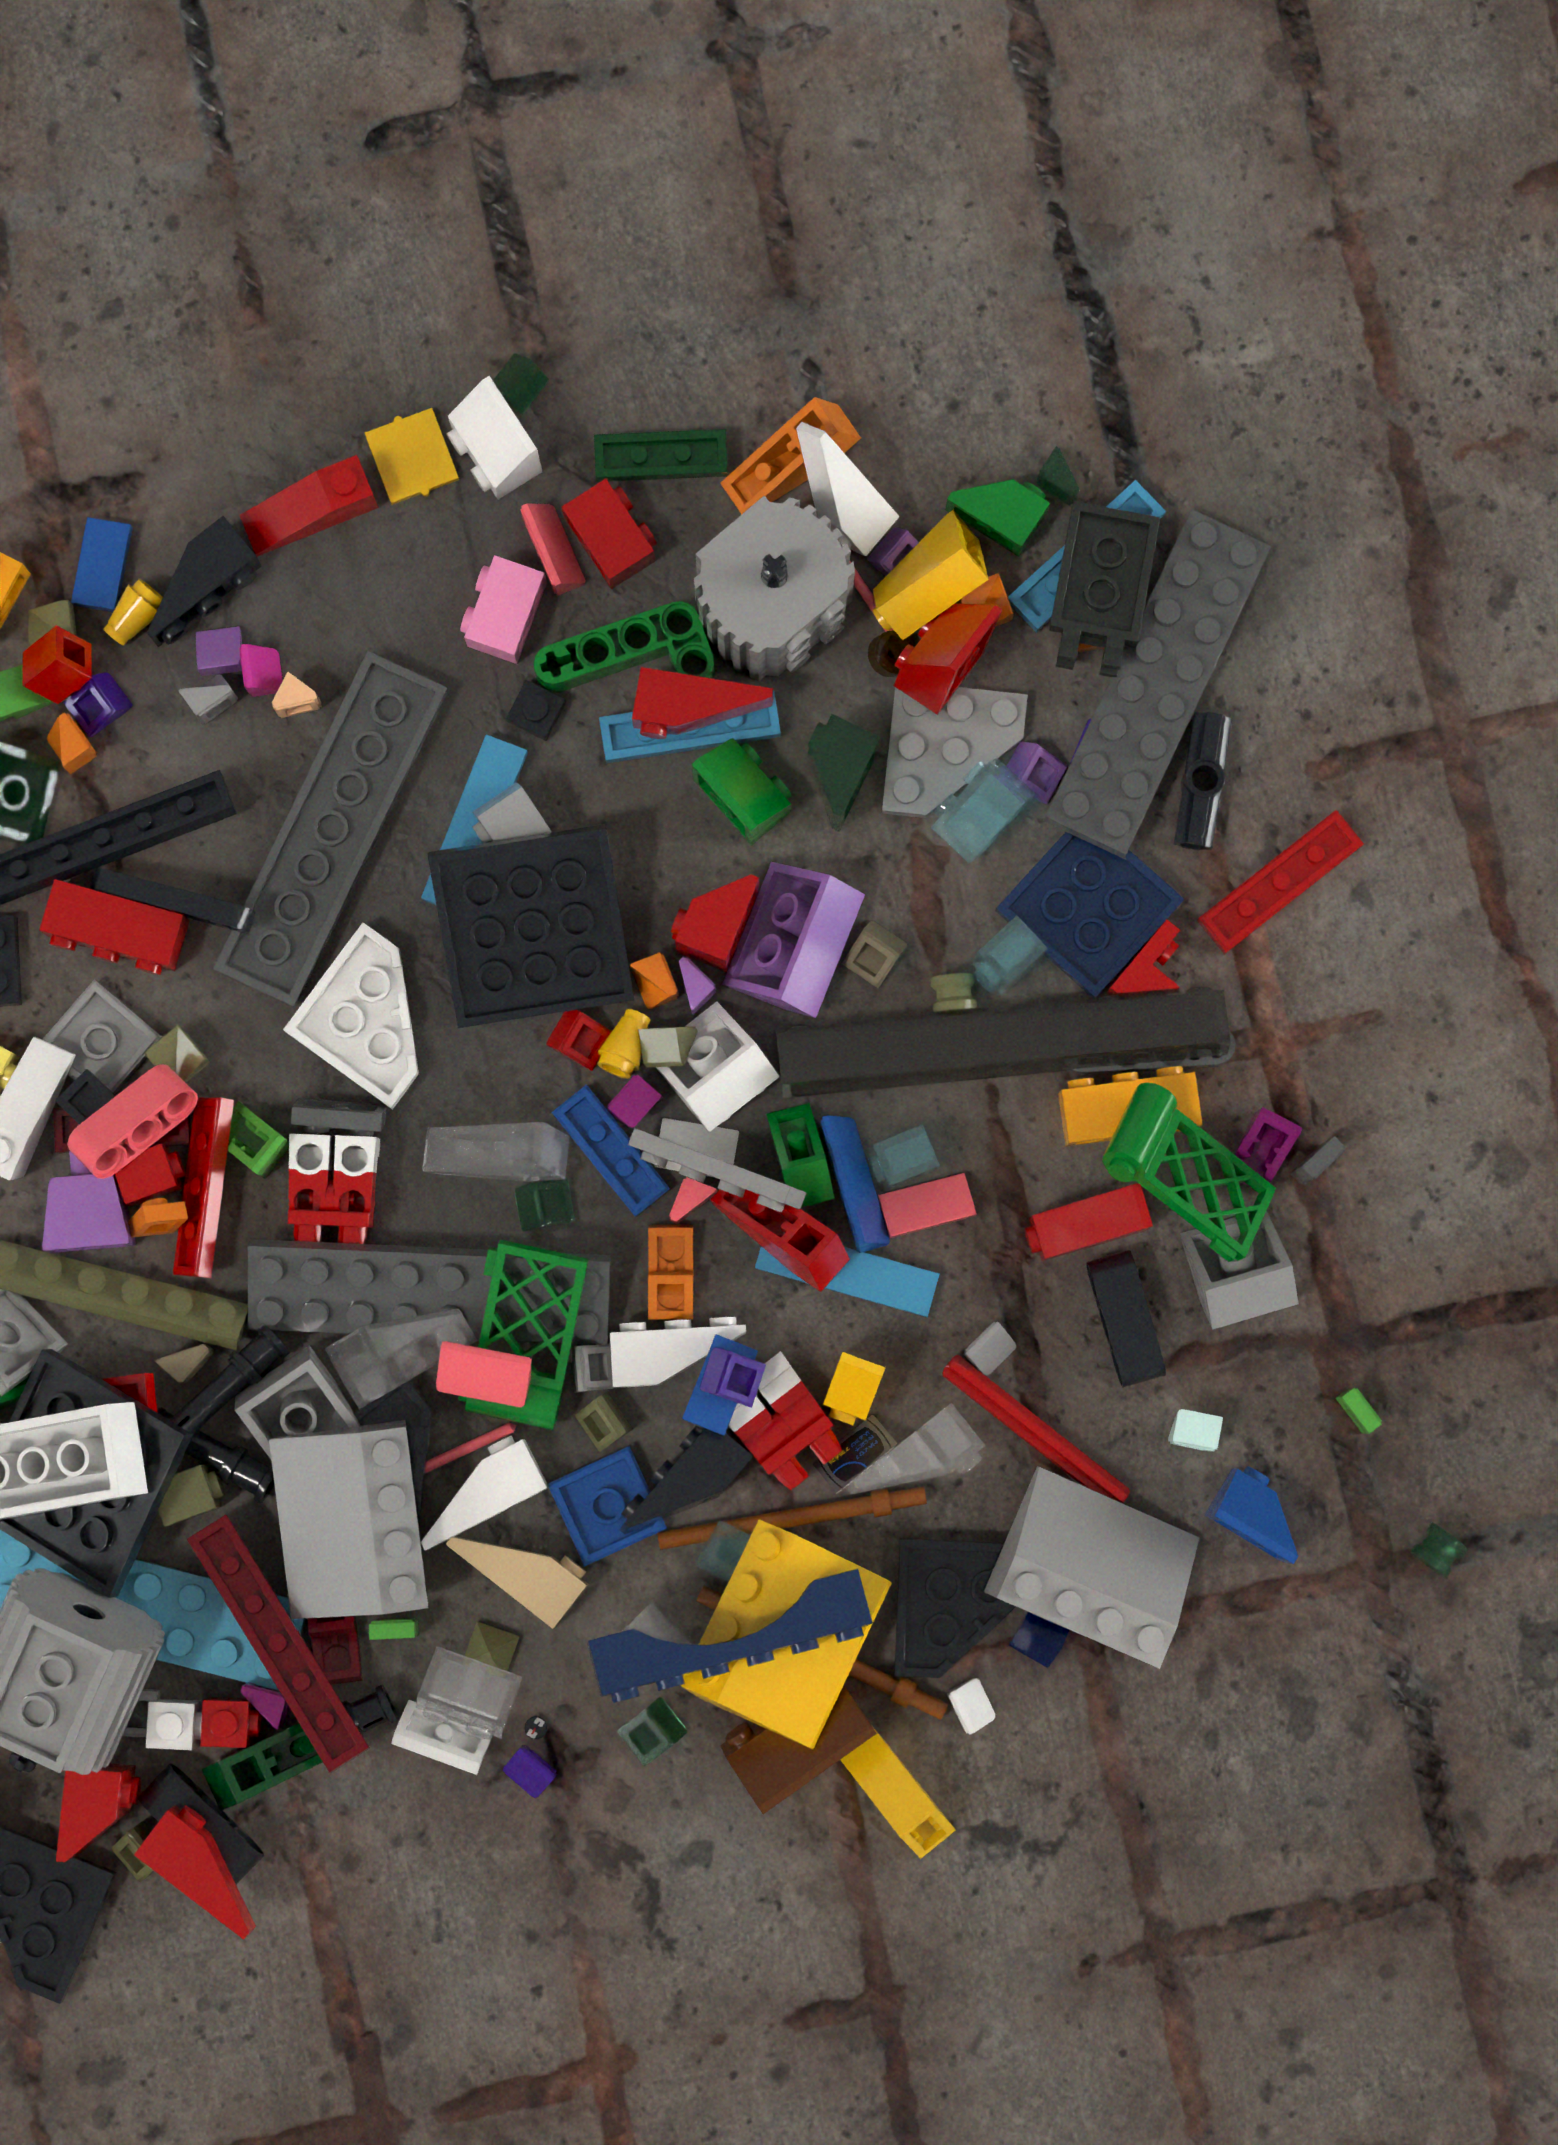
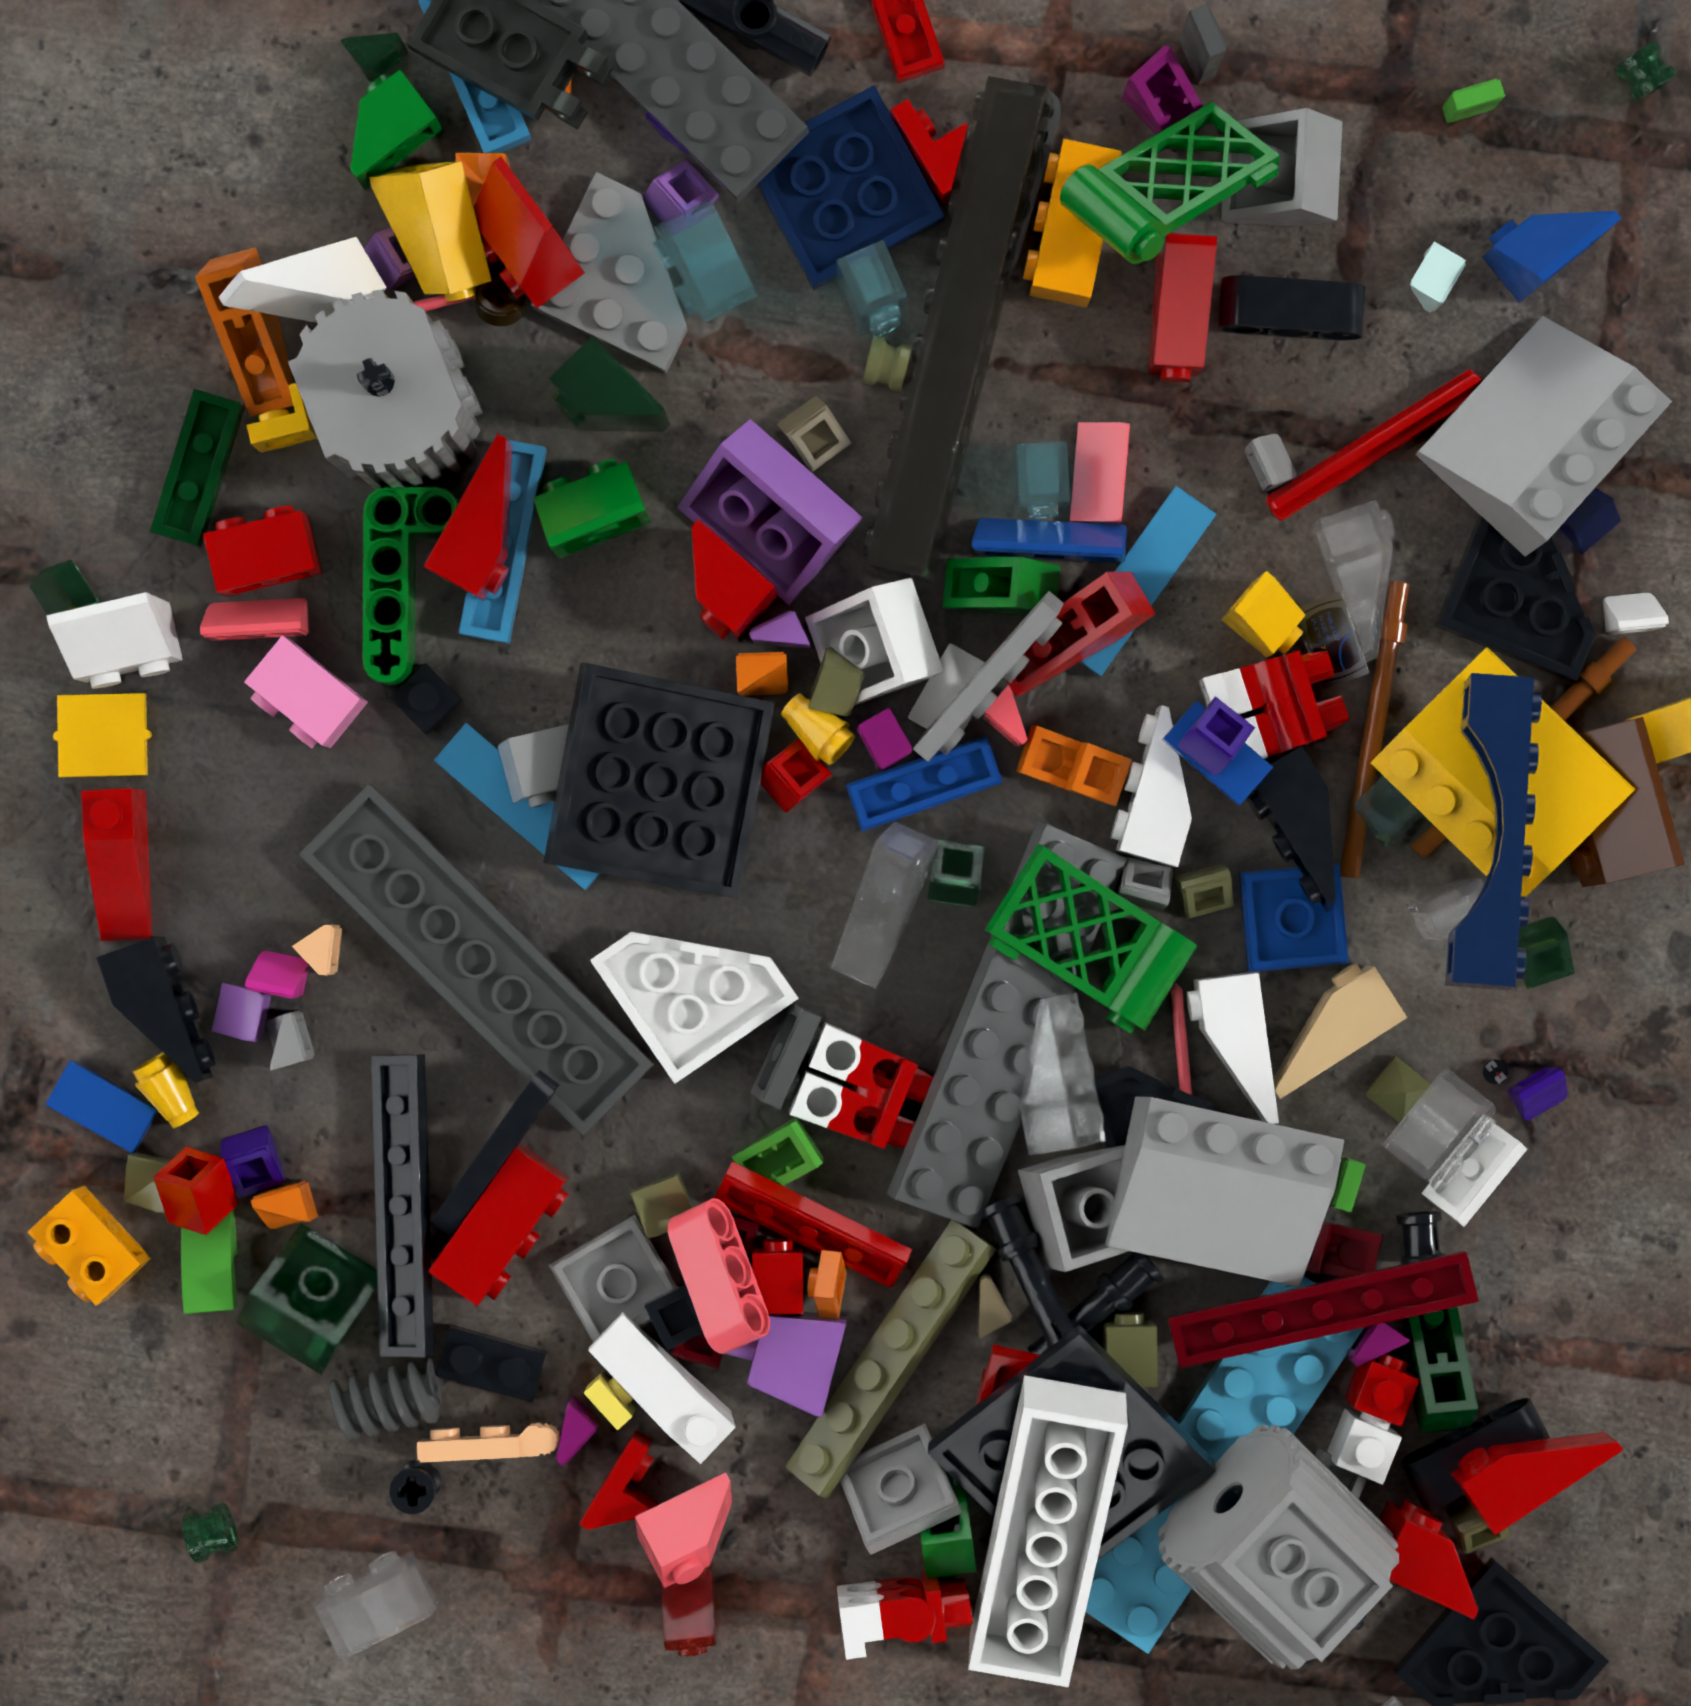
camera: 70 degrees left, 5 degrees up
coral slope [436,1341,532,1407] -> none
none -> yellow bracket [246,383,318,453]

